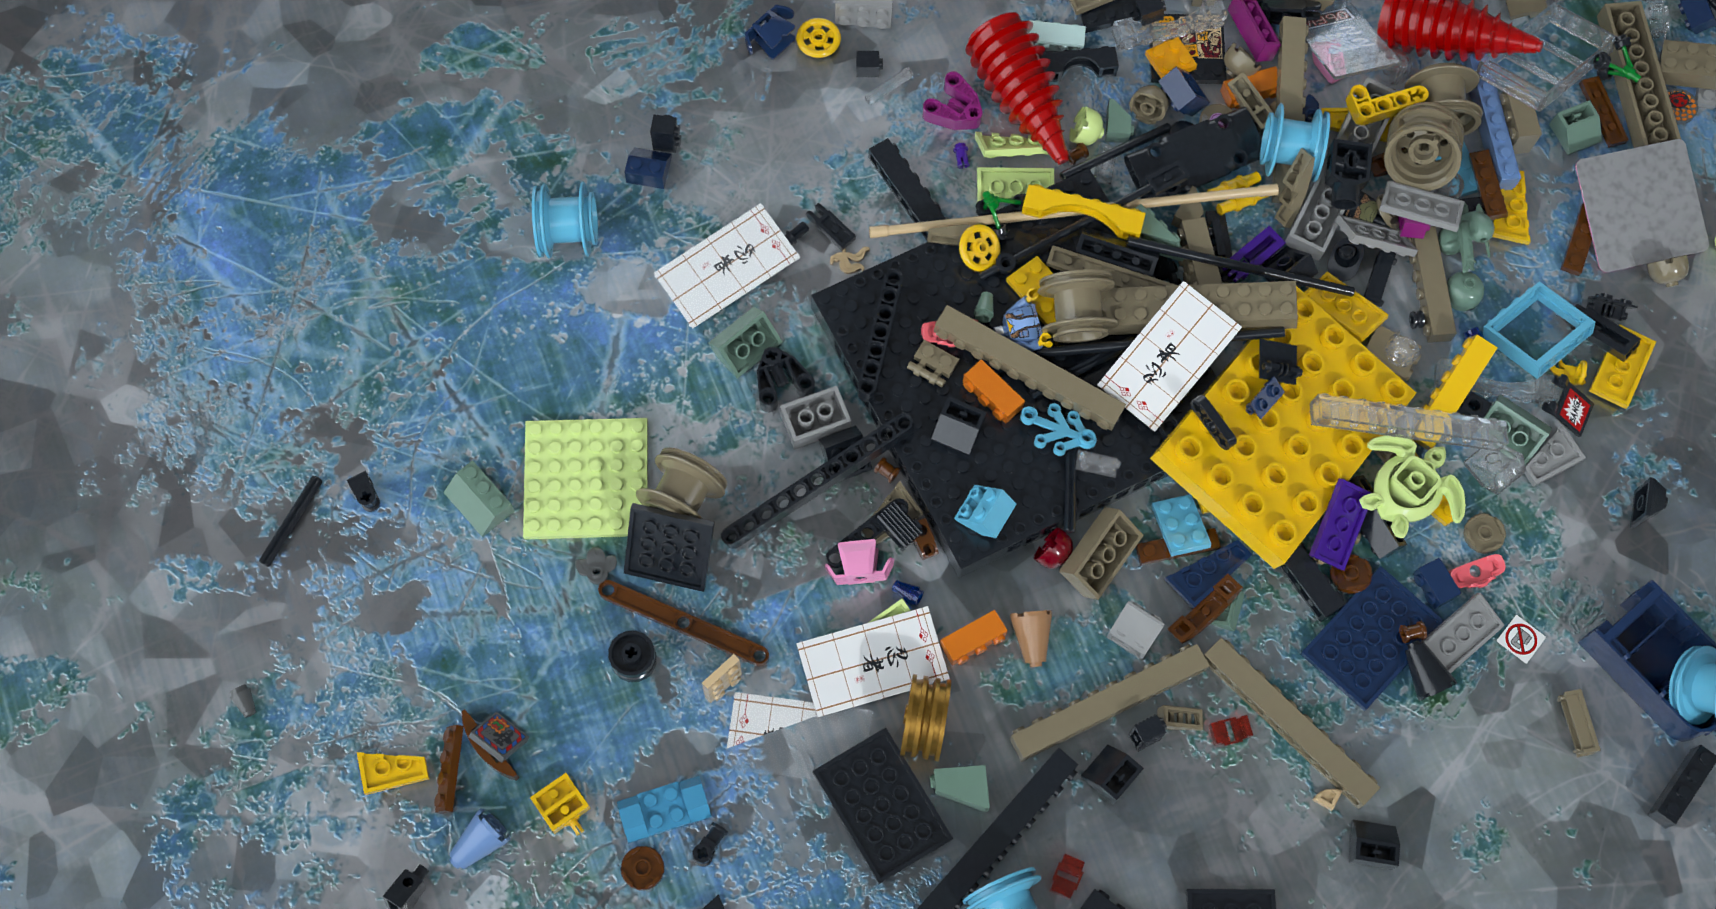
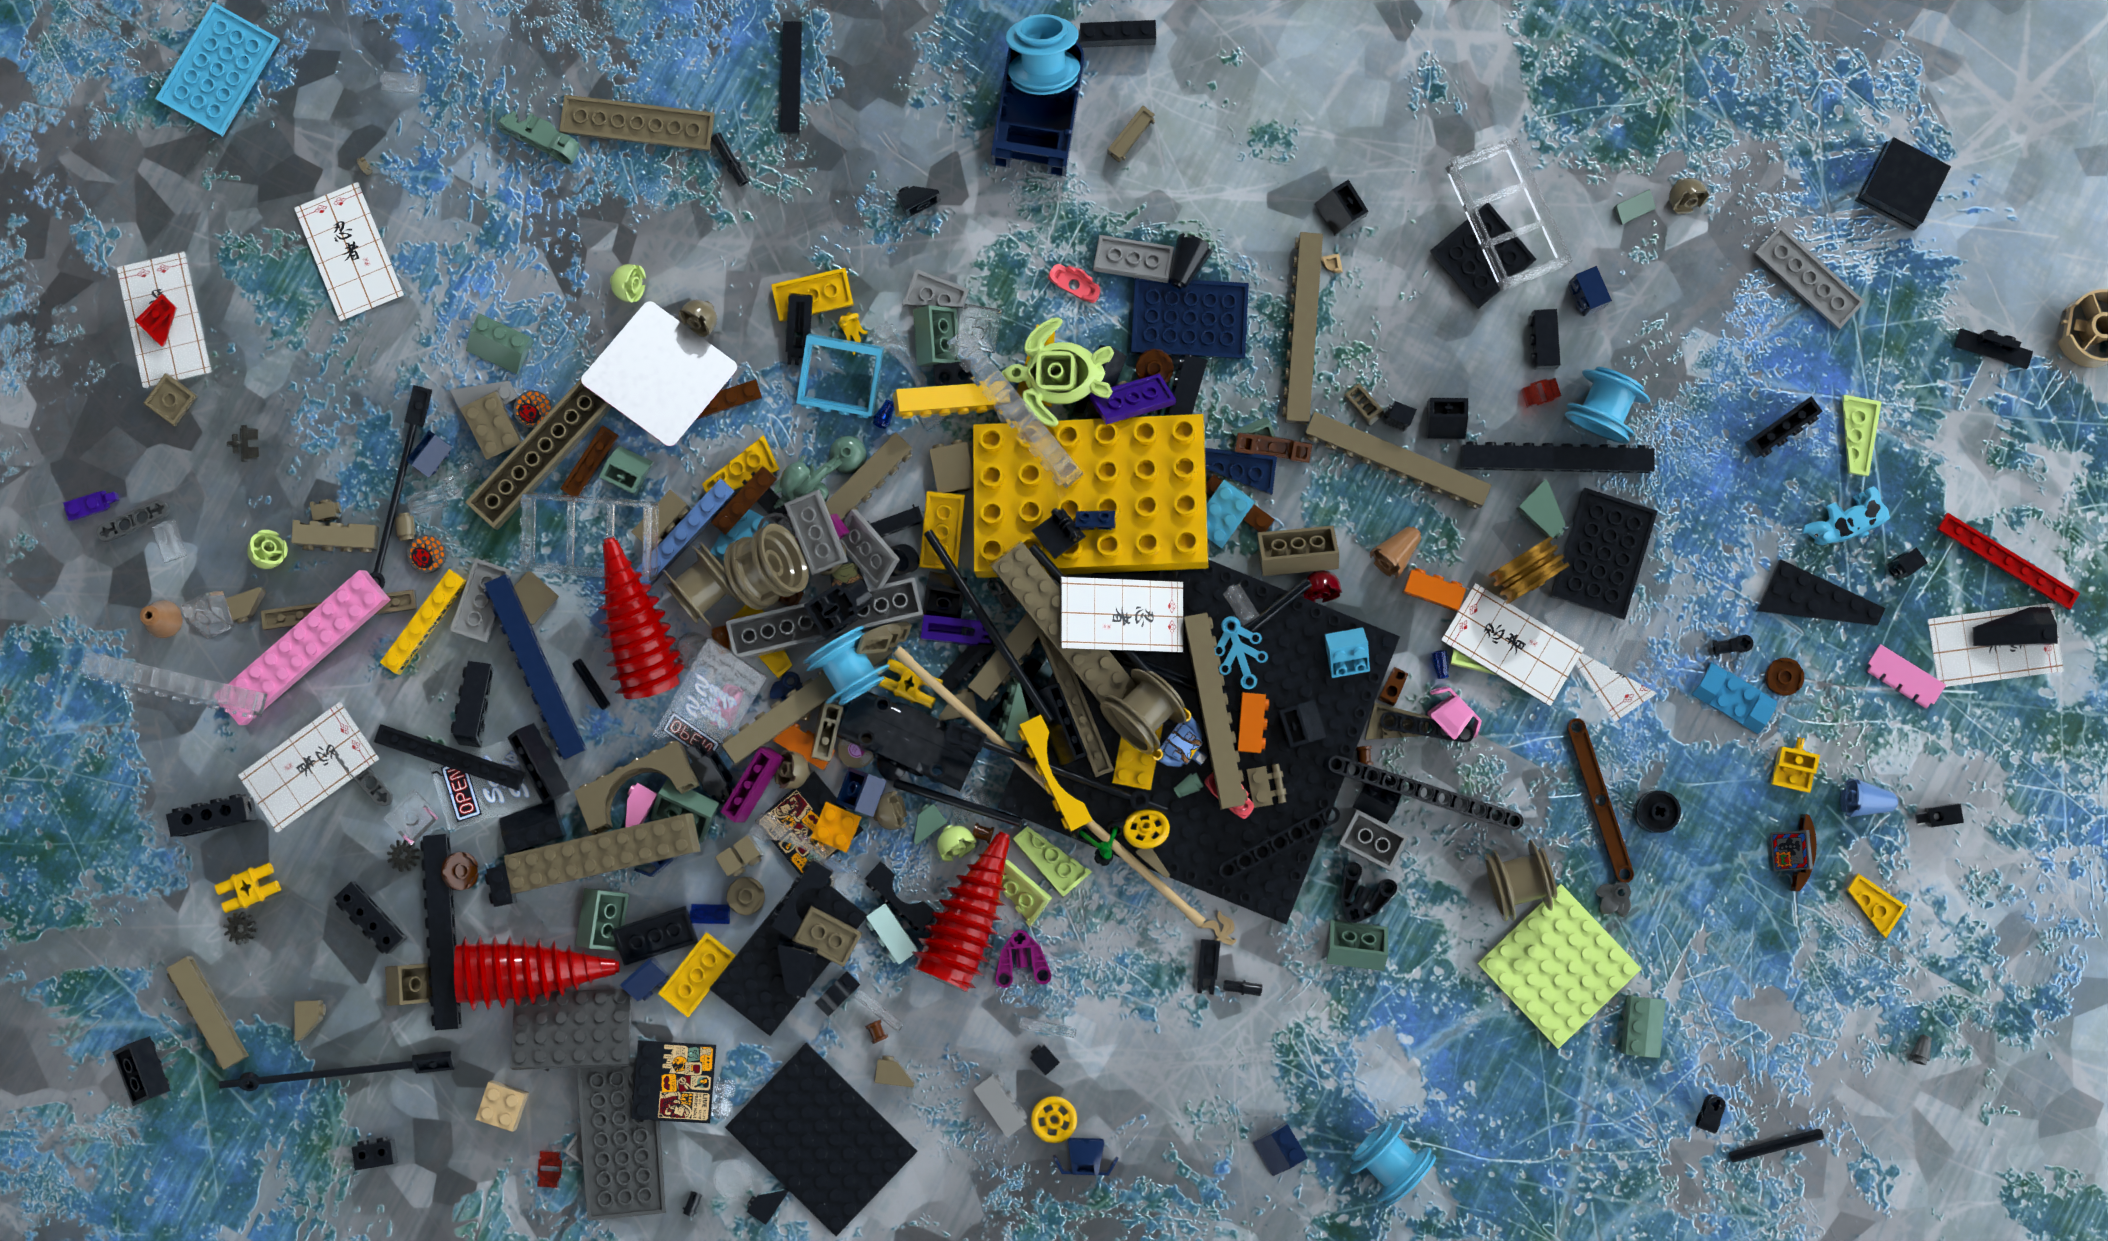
camera: 130 degrees left, 15 degrees up
reddish brown plate [434,725,464,814] -> none
black plate [623,503,715,592] -> none
black brick [650,114,682,153] -> none
clear piece [654,203,800,329] -> none
tan plate [702,654,742,703] -> none
black brick [868,138,949,240] -> none
black brick [875,501,923,551] -> none
dark purple pin [953,143,970,169] -> none
light grey slope [1106,601,1165,660] -> none
black beam [1190,395,1237,450] -> none
clear red piece [1209,715,1253,746] -> none
yellow beam [1346,84,1429,126] -> none
clear helmet [1385,331,1420,367] -> none
reddish brown bush [1399,621,1427,643] -> none
black bush [1409,311,1425,329] -> none
dark blue brick [1413,558,1461,609] -> none
dark tan tile [1463,513,1506,554] -> none
sticker [1497,615,1546,664] -> none
flag [1542,374,1594,437] -> none
black hinge [1586,293,1638,321] -> none
plant [1593,34,1642,83] -> none

